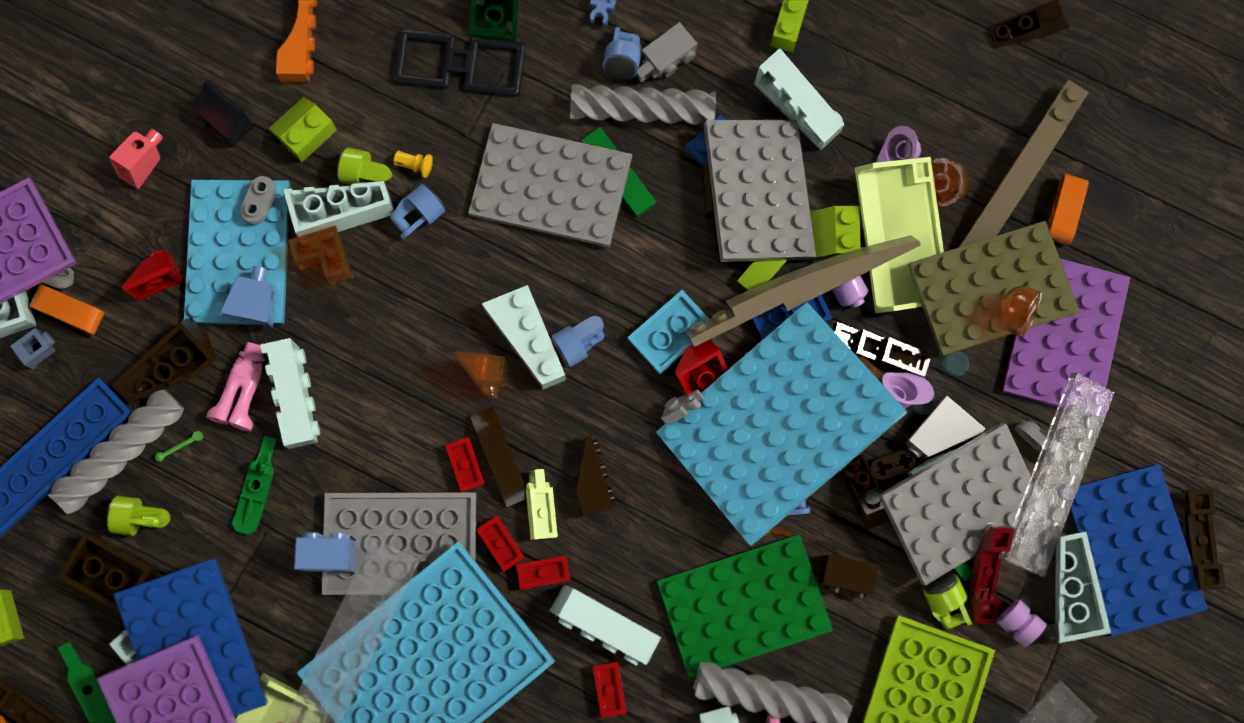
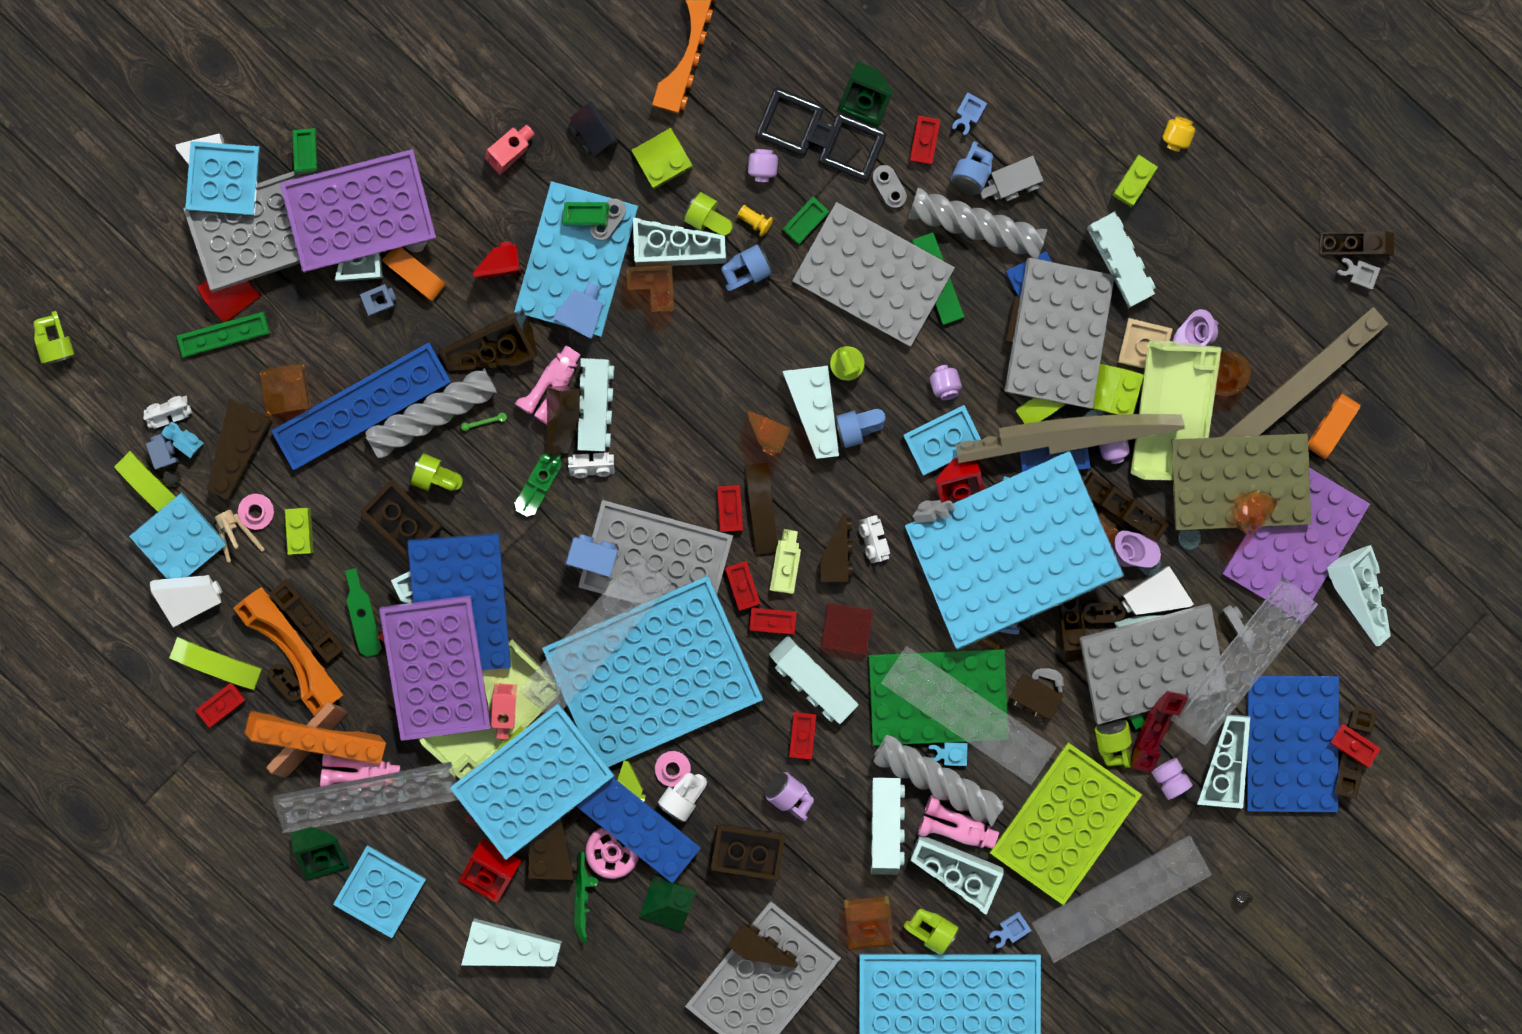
camera: 15 degrees right, 10 degrees up
none -> dark brown slope [547,385,580,455]
none -> green tile [562,202,610,226]
none -> white hinge [568,452,615,478]
none -> lavender head [748,149,778,182]
none -> green tile [782,196,830,245]
none -> clear red plate [822,603,873,655]
none -> lime piece [830,346,864,381]
none -> white hinge [858,515,890,564]
none -> light grey plate [873,165,907,208]
none -> clear plate [881,646,1056,785]
none -> red plate [910,116,940,165]
none -> medium azure plate [929,742,967,766]
none -> lavender head [930,365,962,400]
none -> light grey piece [1032,668,1064,693]
none -> tan tile [1118,318,1173,369]
none -> light aqua wedge [1327,545,1391,646]
none -> red plate [1330,724,1381,768]
none -> light grey plate [1337,258,1380,290]

